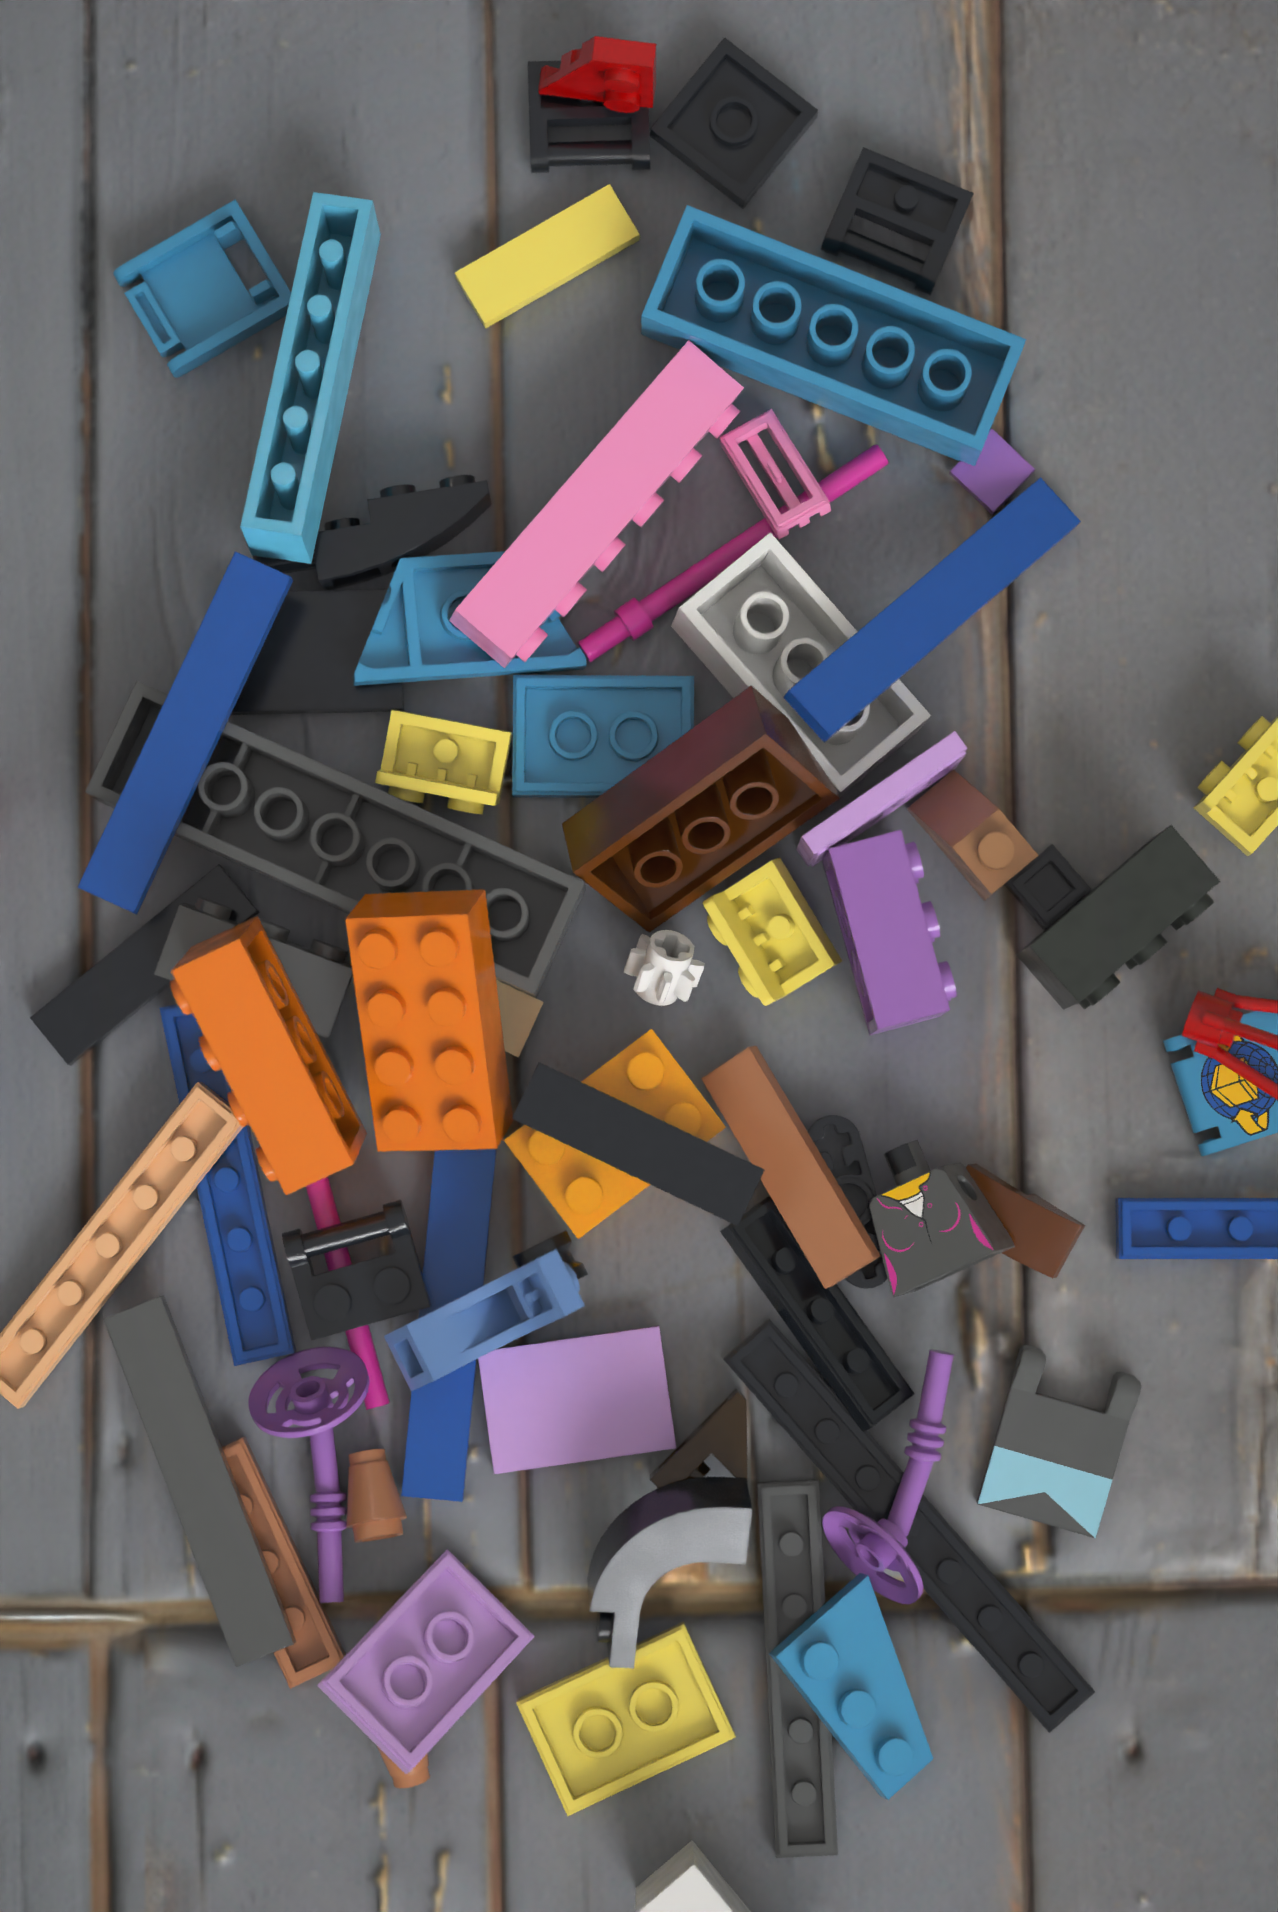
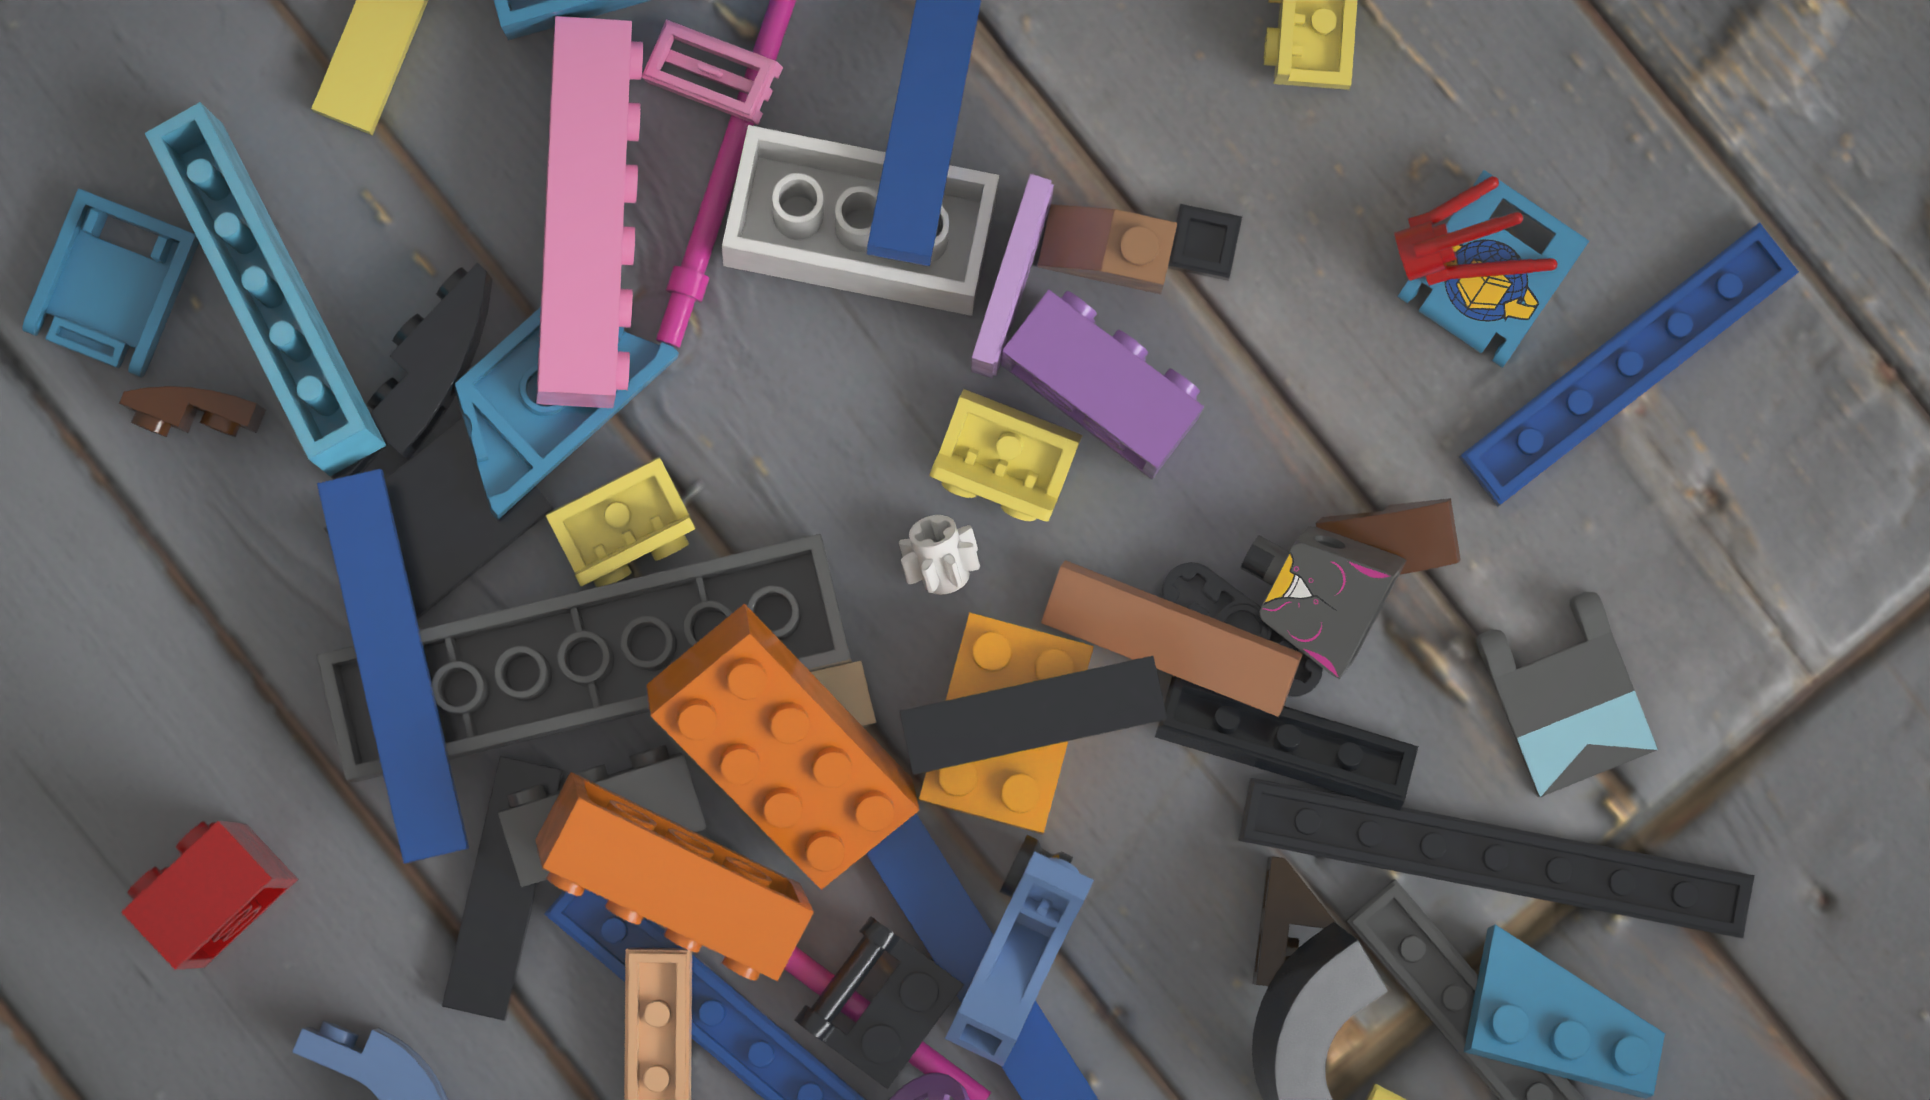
camera: 40 degrees left, 0 degrees up
lavender tile [478,1325,676,1474] -> none
dark azure tile [512,675,694,798] -> none
reddish brown slope [562,685,839,933] -> none
medium lavender dish [822,1349,954,1604] -> none
pearl dark grey brick [1016,825,1220,1010] -> none
none -> reddish brown slope [119,386,266,437]

